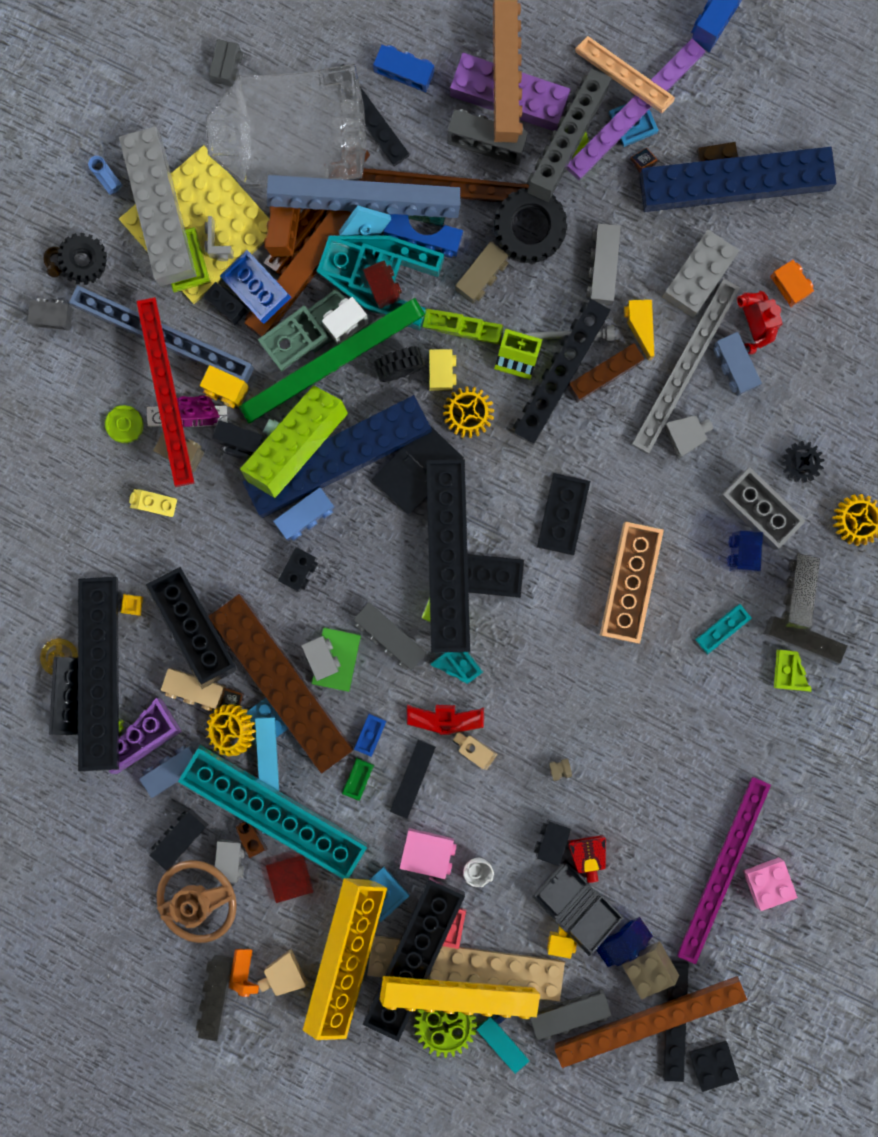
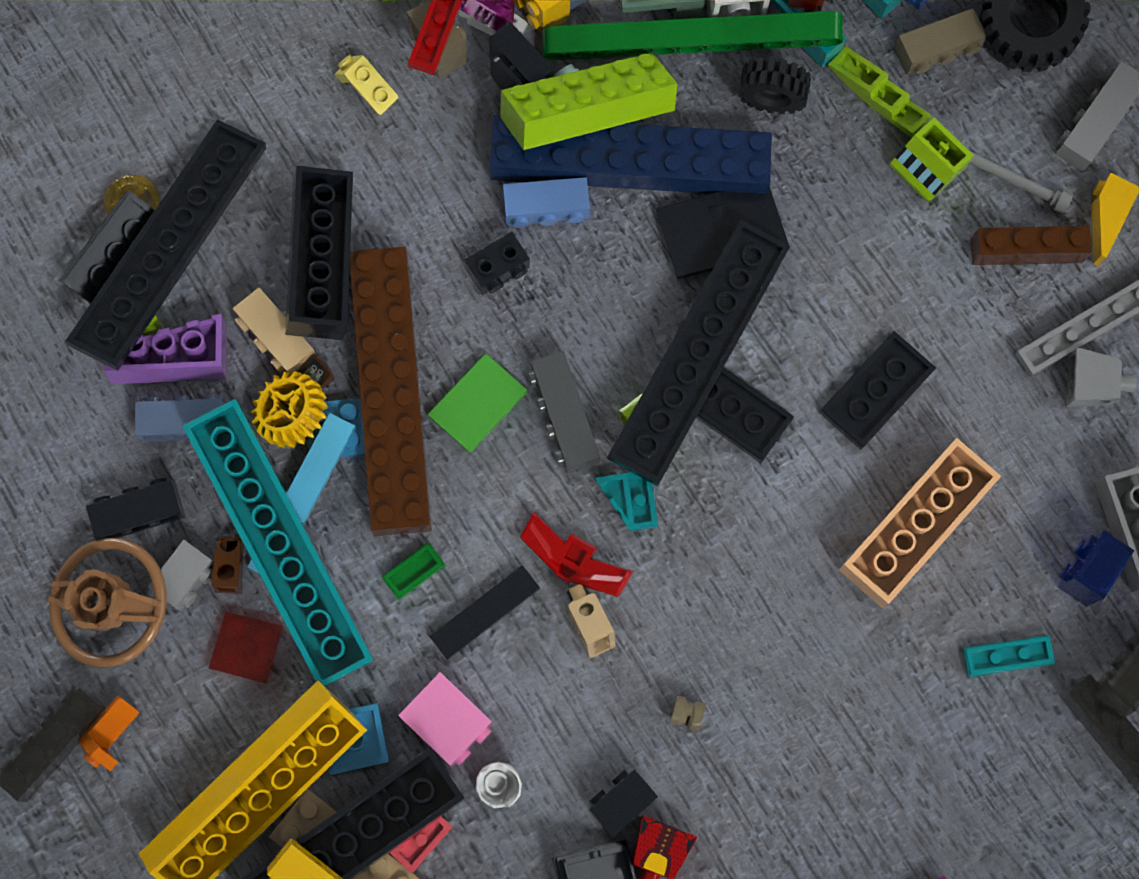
camera: 20 degrees right, 10 degrees down
yellow tile [120,594,143,616] -> none
tan torso [258,949,308,996] -> none
light grey piece [301,636,341,681] -> none
blue plate [354,714,387,757] -> none
light yellow piece [429,349,456,391] -> none
yellow gear [443,386,494,438] -> none
black brick [513,299,611,445] -> none
lime wing [774,650,812,692] -> none

